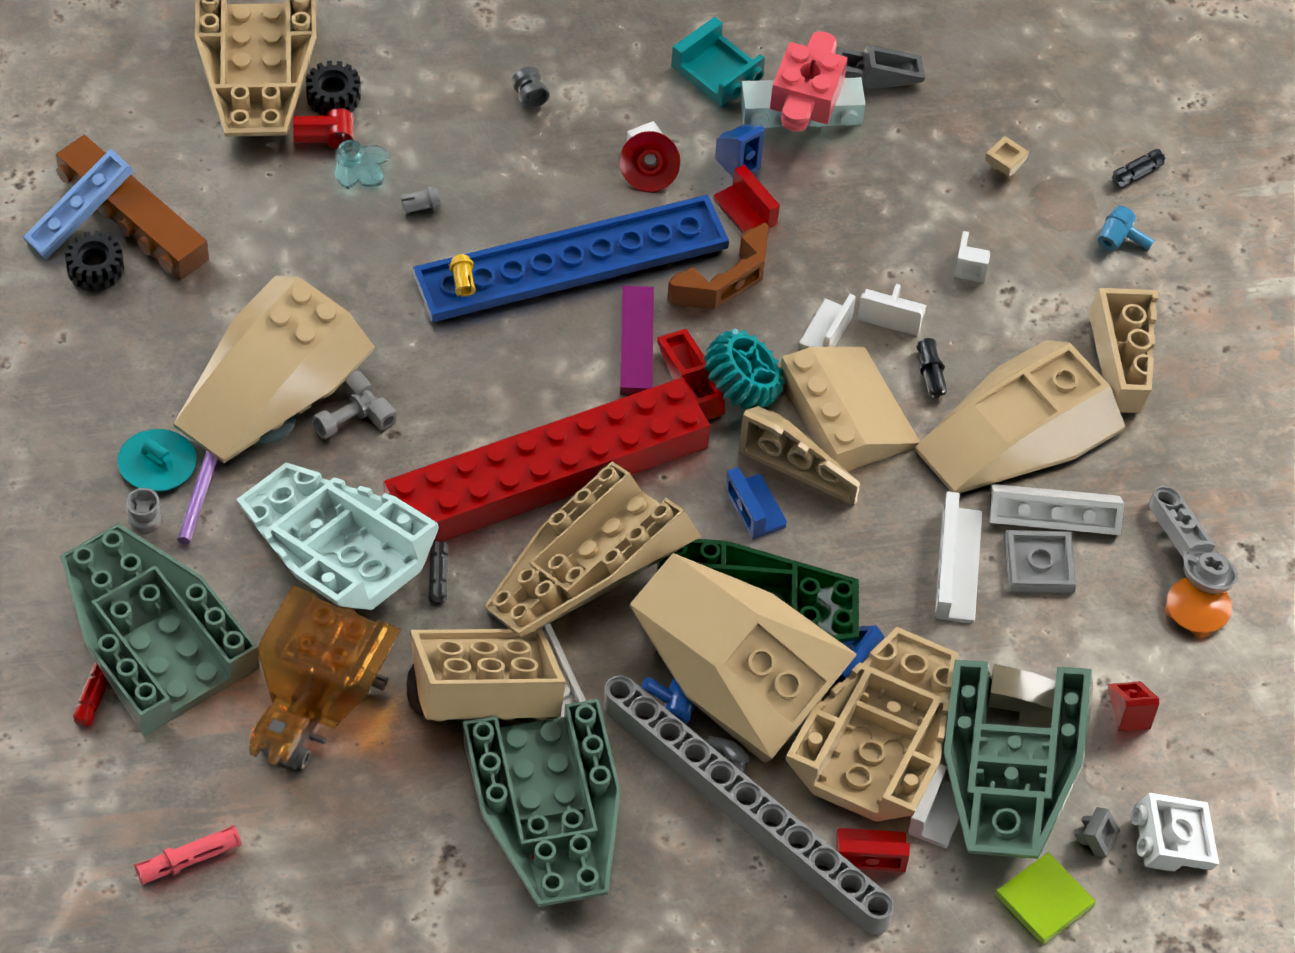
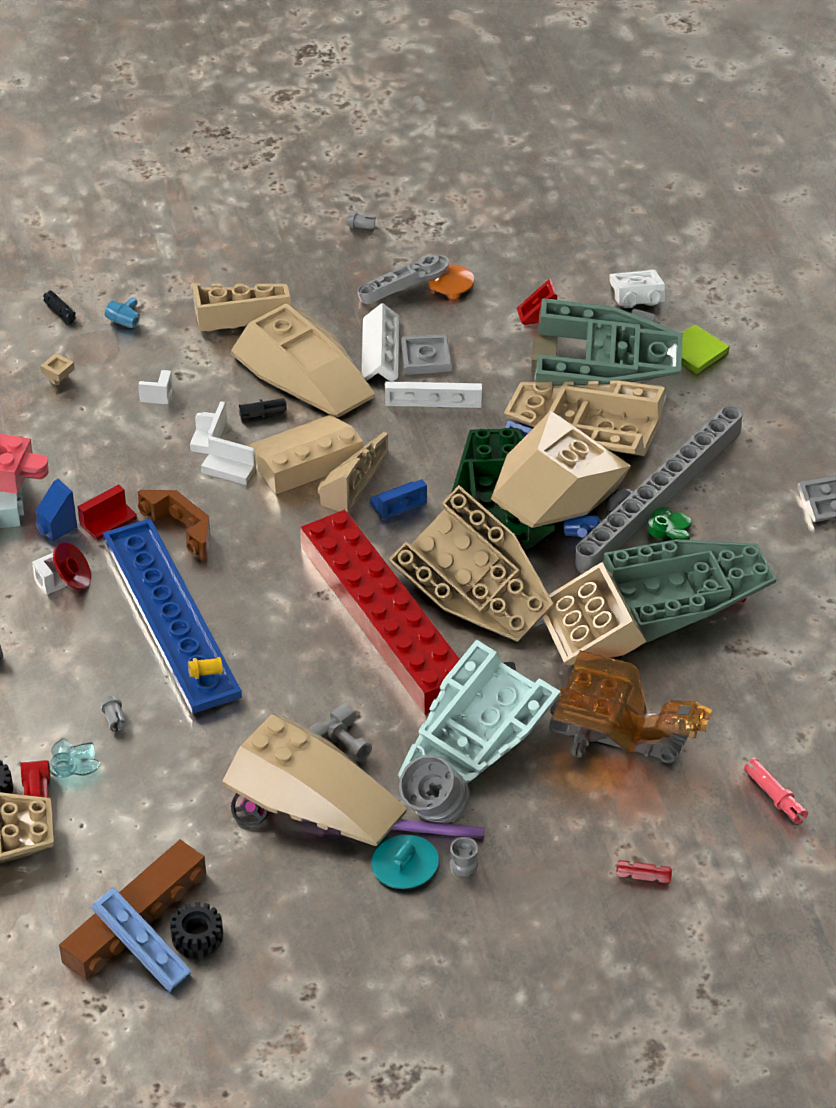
camera: 90 degrees left, 10 degrees down
sand green wedge [61,523,260,736] -> none
magenta tile [620,286,654,394] -> none
red slope [657,329,726,420] -> none
teal gear [703,328,785,411] -> none
red panel [836,828,910,872] -> none
none -> light grey wheel [399,755,470,824]
none -> green plate [647,507,693,540]

